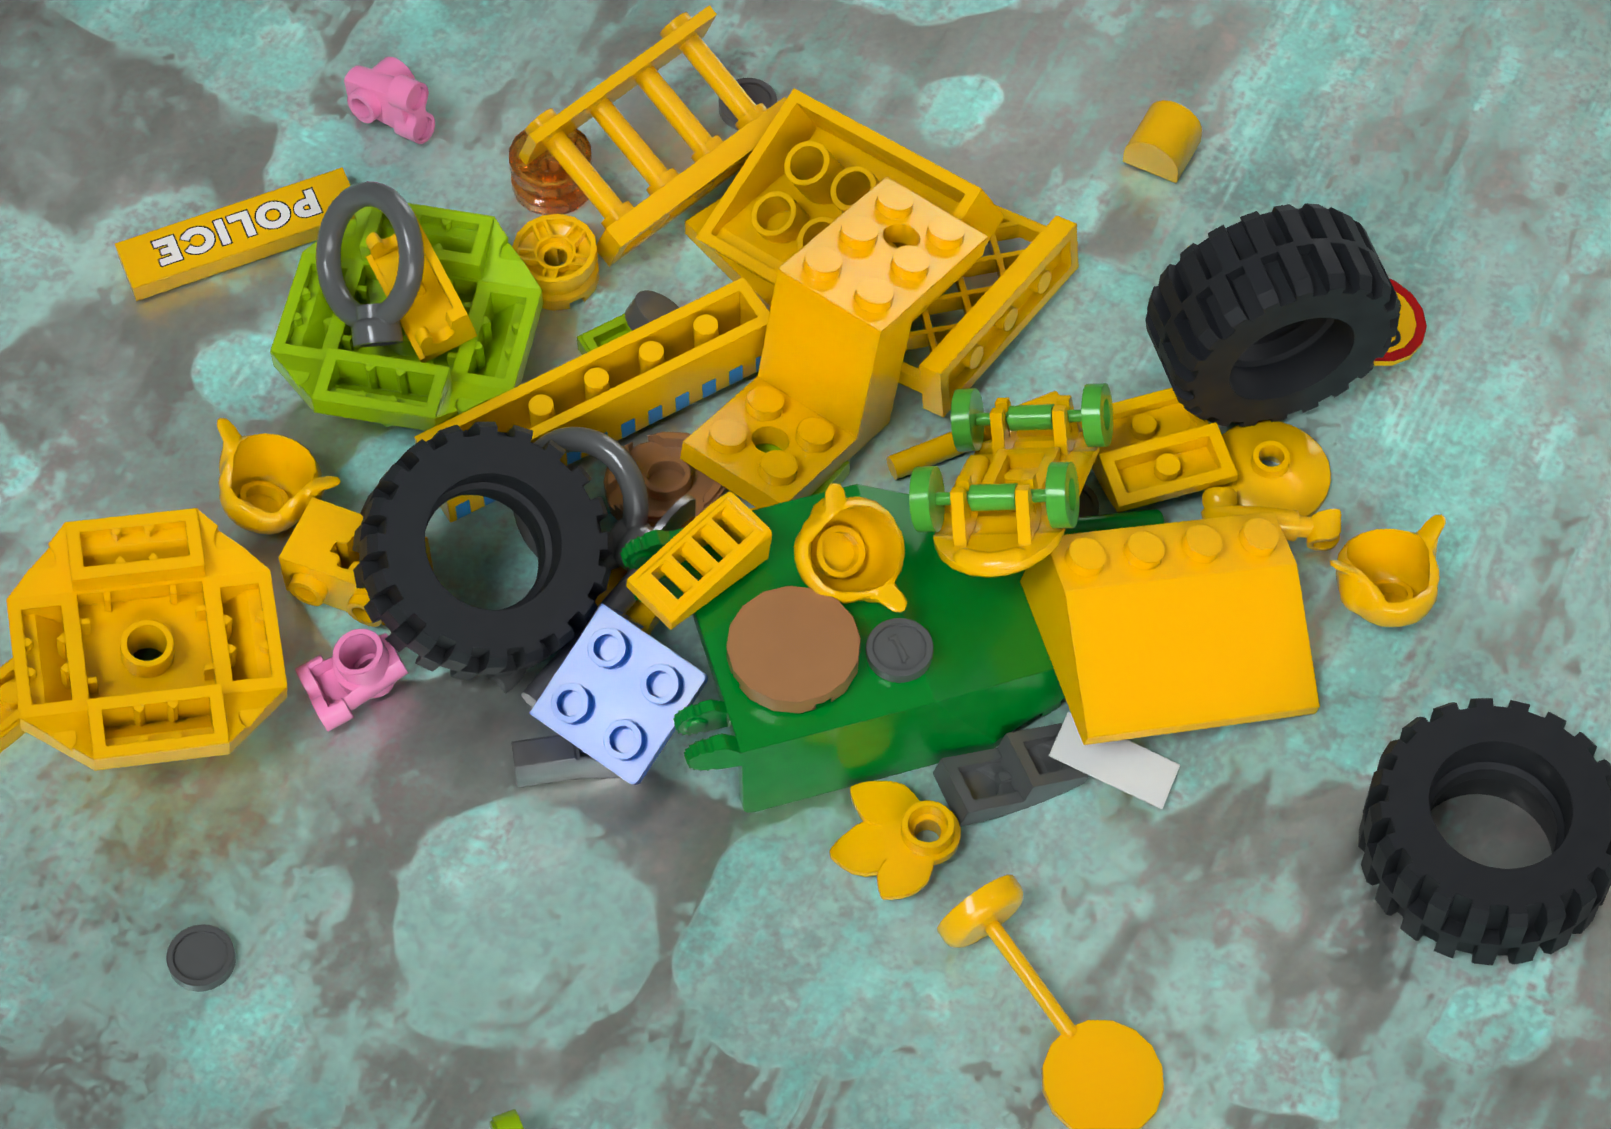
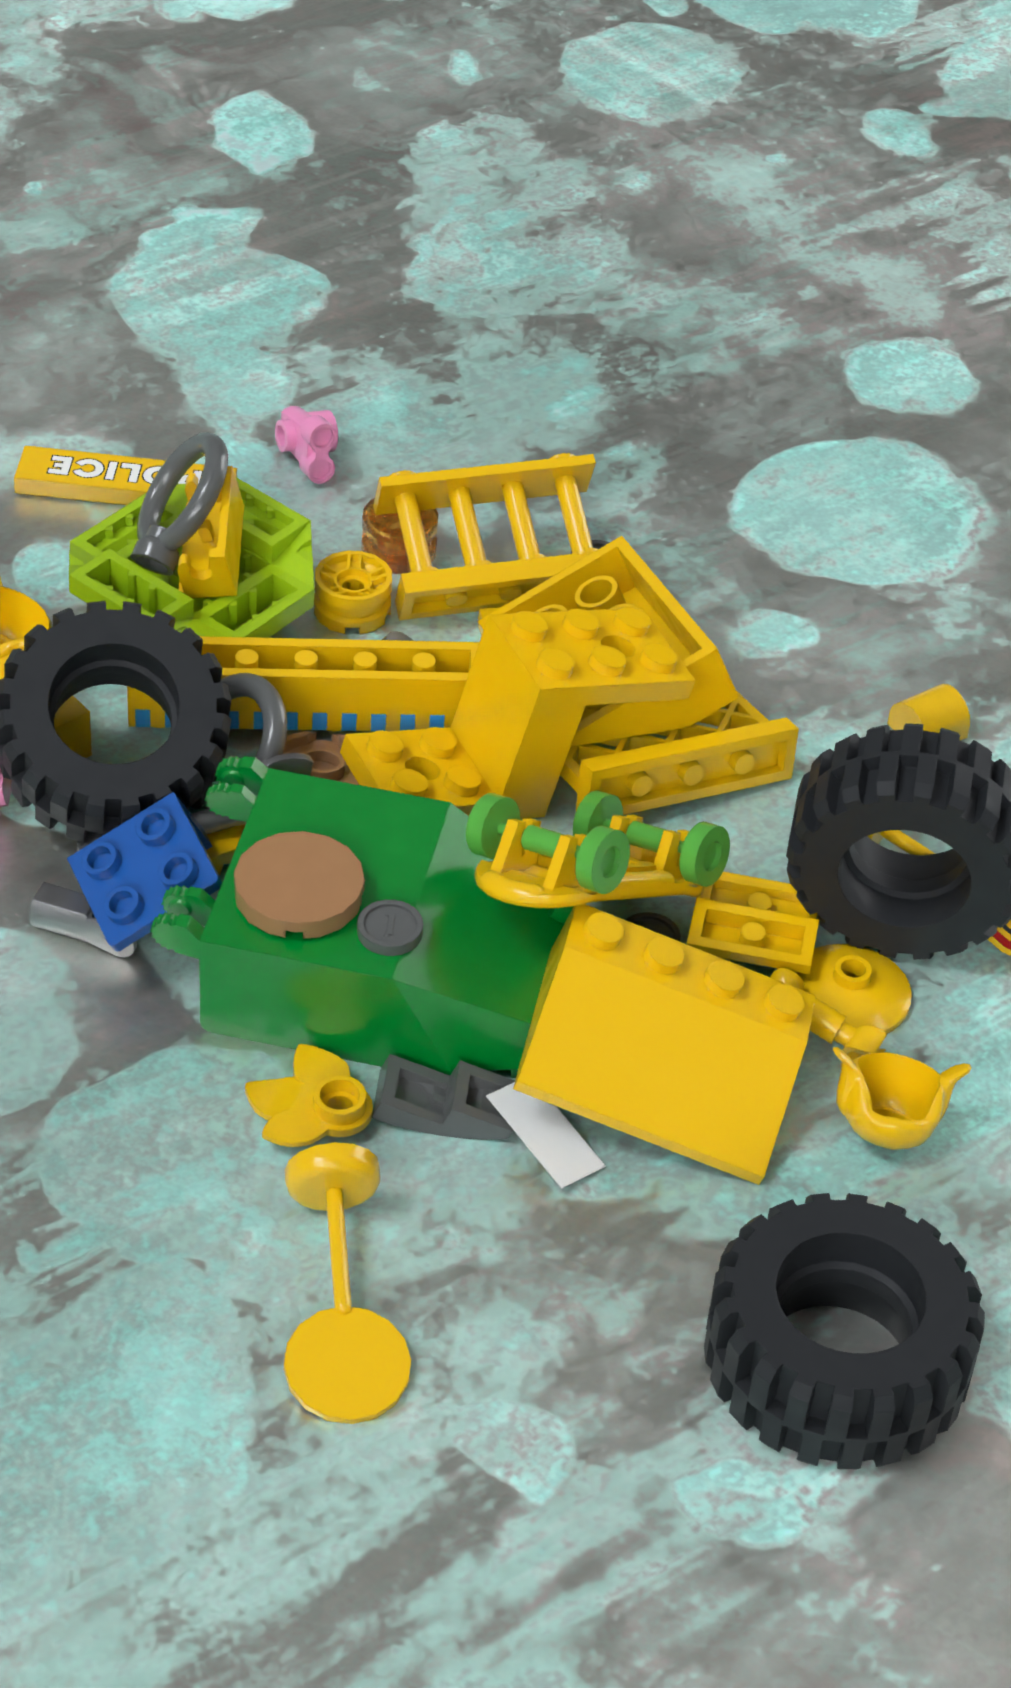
camera: 25 degrees right, 15 degrees down
yellow slope [626,491,772,630] -> none
yellow hair [794,483,907,612] -> none

